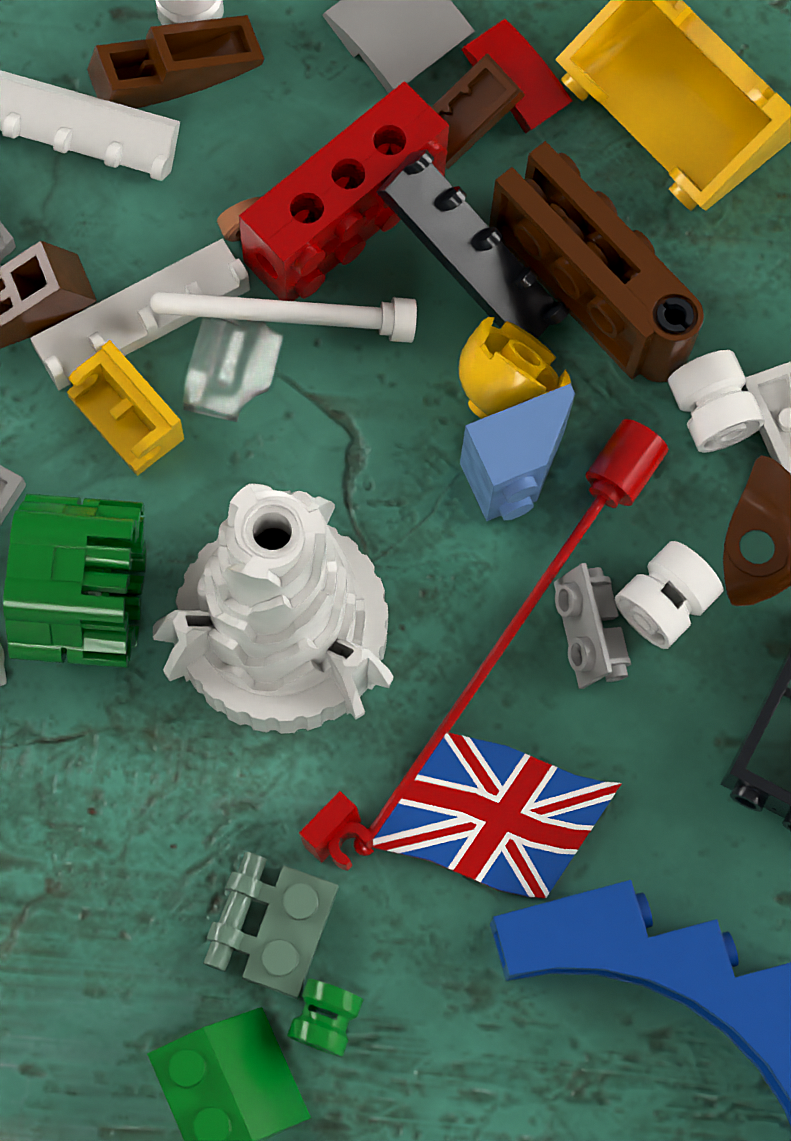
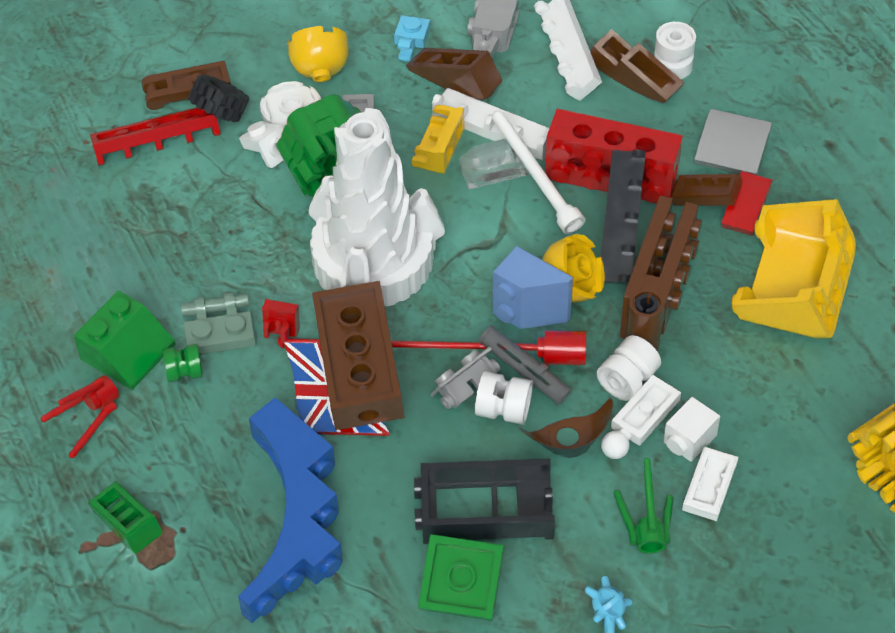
camera: 65 degrees right, 20 degrees down
none -> reddish brown brick [312,281,405,430]
none -> dark grey pin [478,325,572,406]

